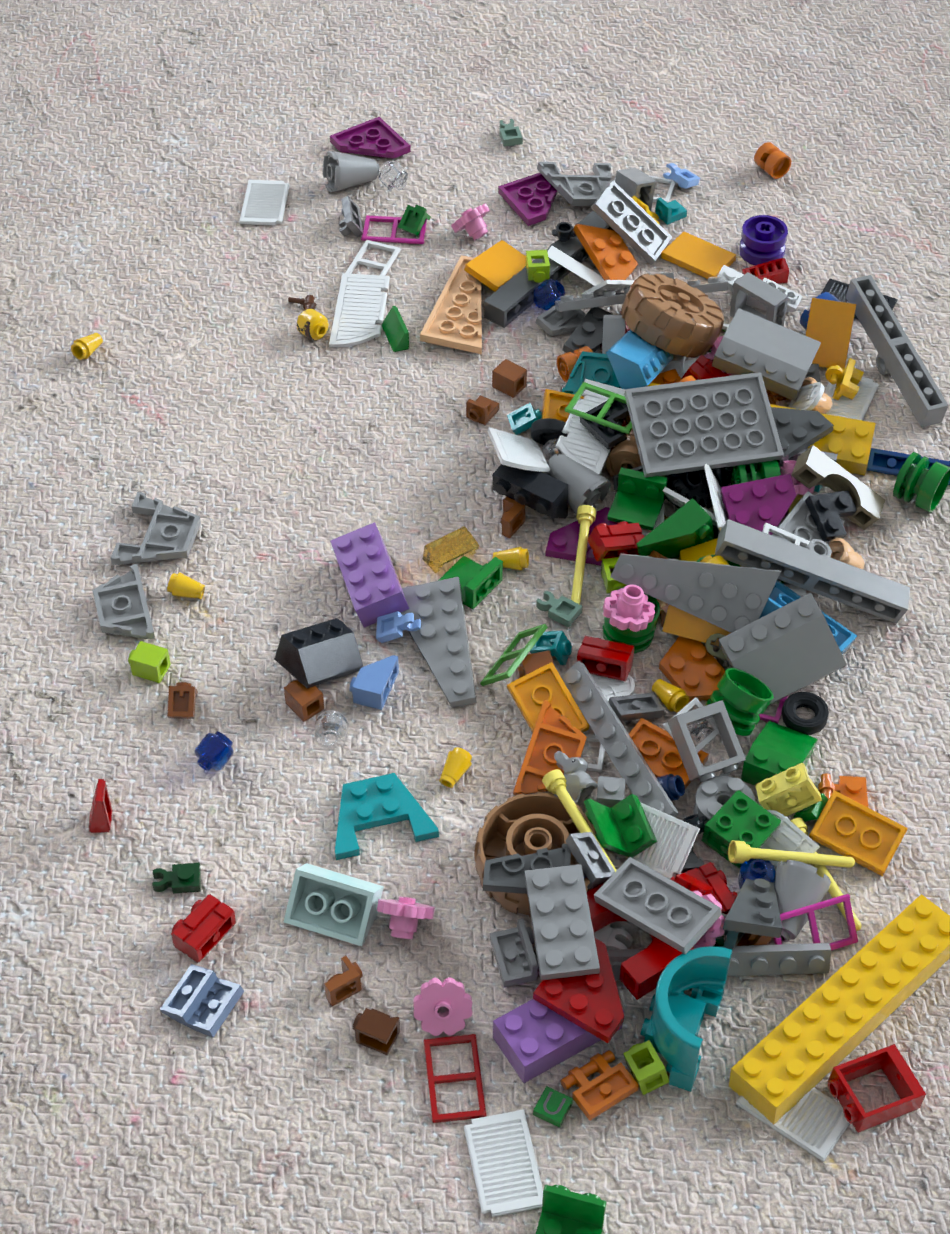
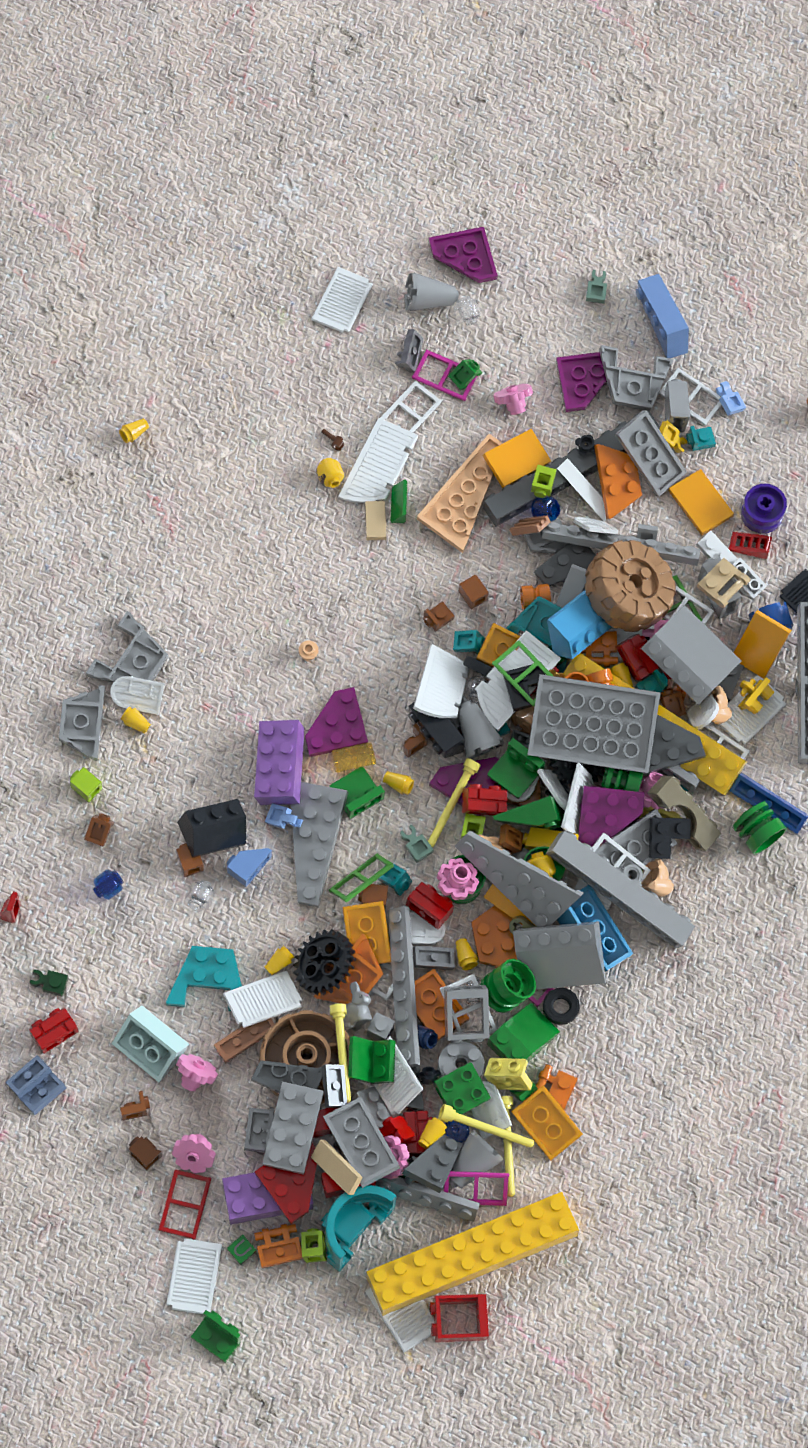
camera: 15 degrees right, 20 degrees up
none -> white window [110,676,165,715]
none -> nougat plate [214,1018,275,1064]
none -> white window [223,970,302,1028]
none -> black gear [293,929,356,995]
none -> light nougat plate [299,640,319,662]
none -> magenta plate [305,687,368,757]
none -> tan tile [311,1140,363,1195]
none -> tan tile [365,501,386,540]
none -> yellow cone [418,1117,447,1150]
none -> nougat tile [509,515,551,536]
none -> medium blue wedge [636,274,689,358]
none -> tan plate [697,558,751,608]

